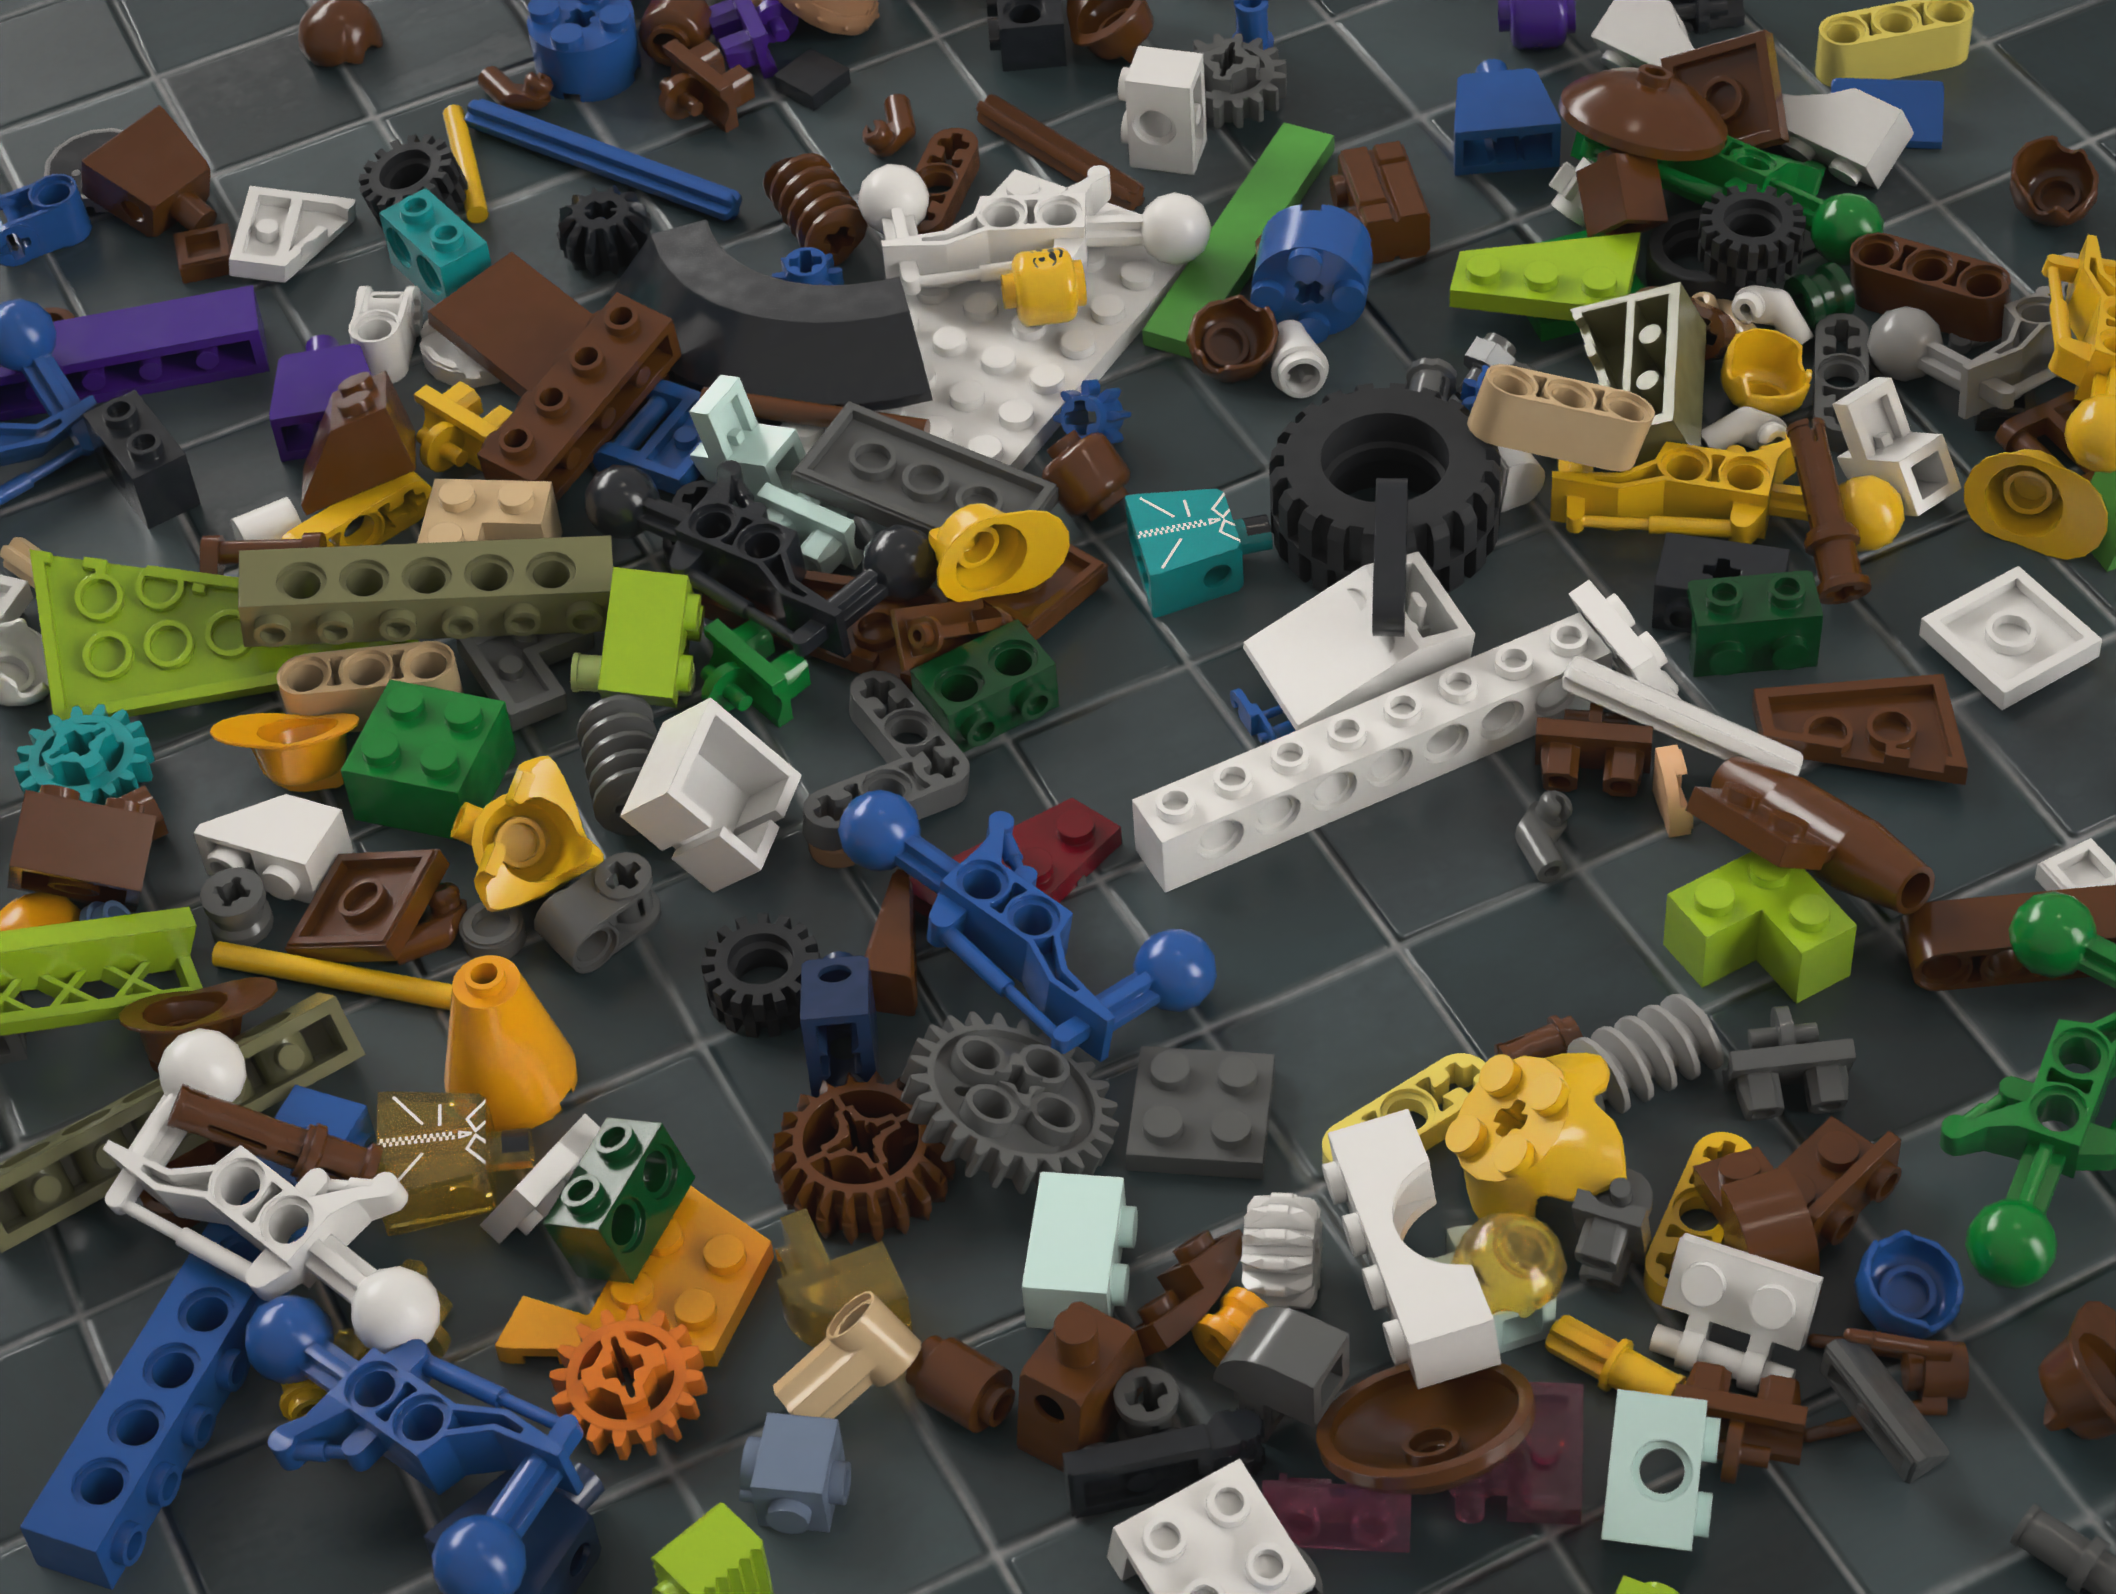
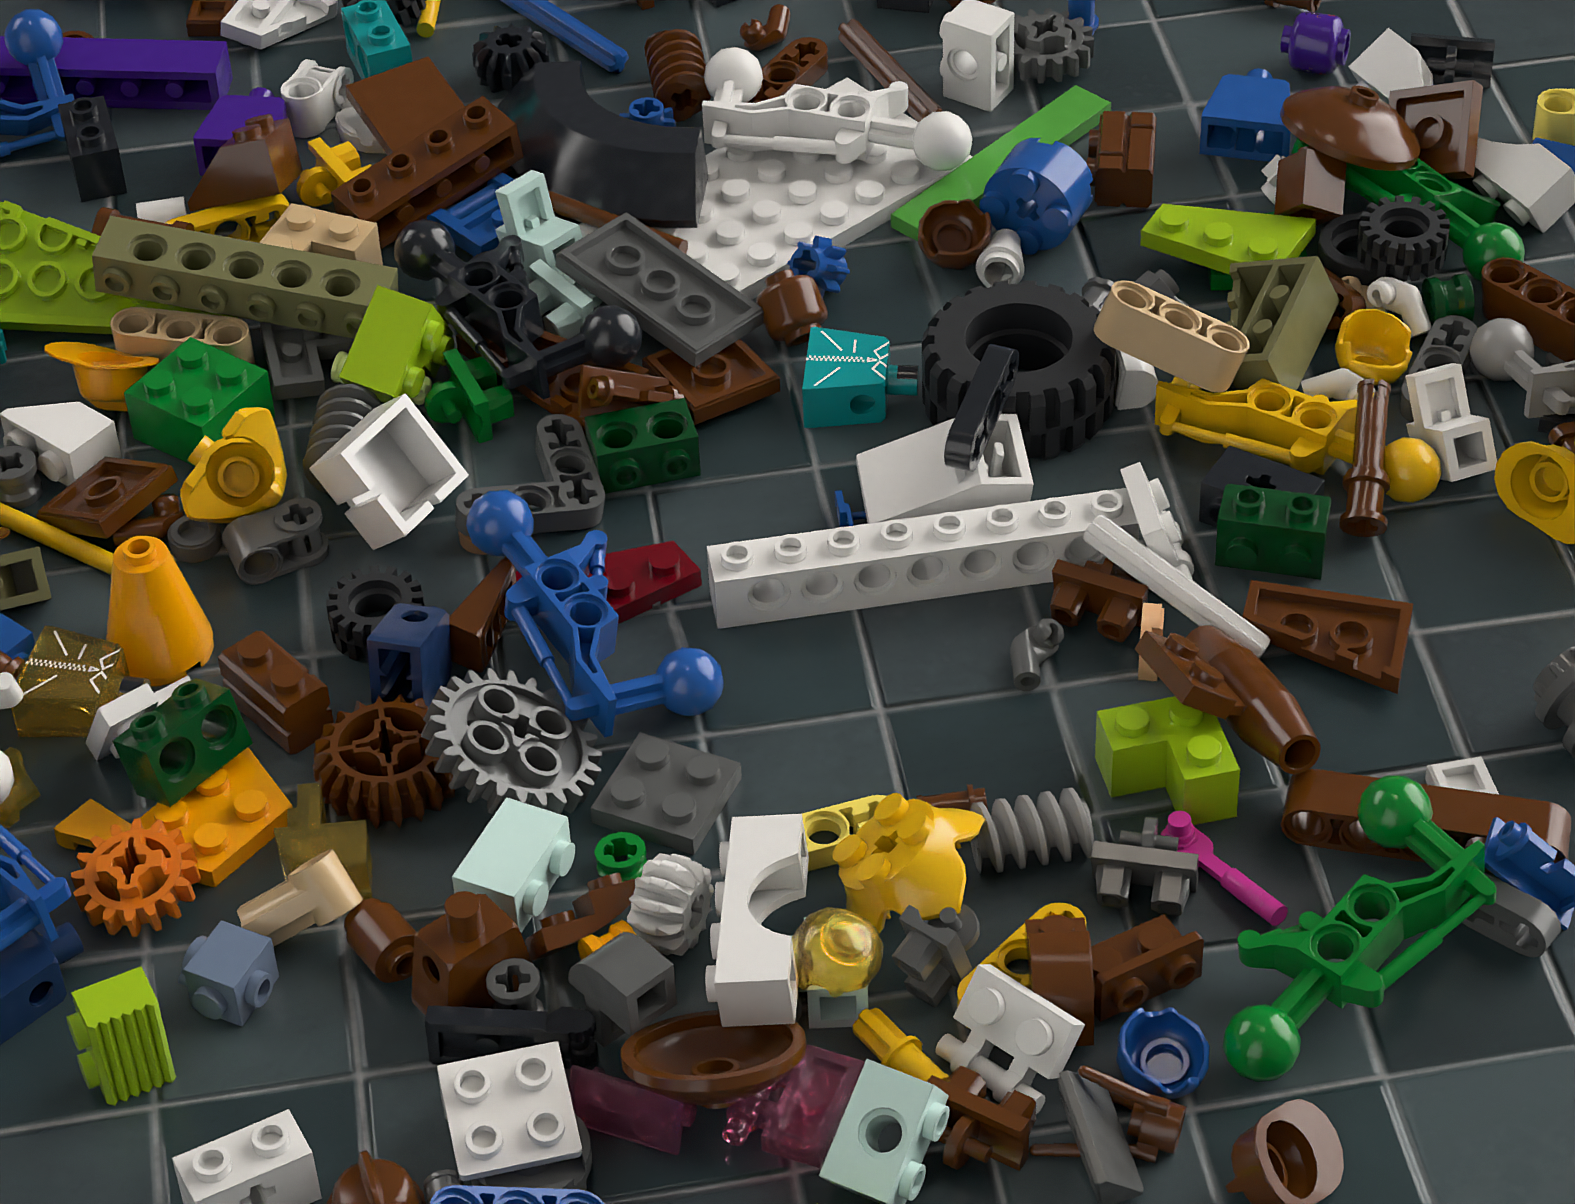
camera: 15 degrees right, 5 degrees down
yellow piece [928,503,1070,602] -> none
yellow head [1001,247,1087,327] -> none
white plate [1919,566,2102,710] -> none
none -> reddish brown brick [217,631,334,755]
none -> green bush [594,832,647,882]
none -> dark pink piece [1161,811,1288,926]

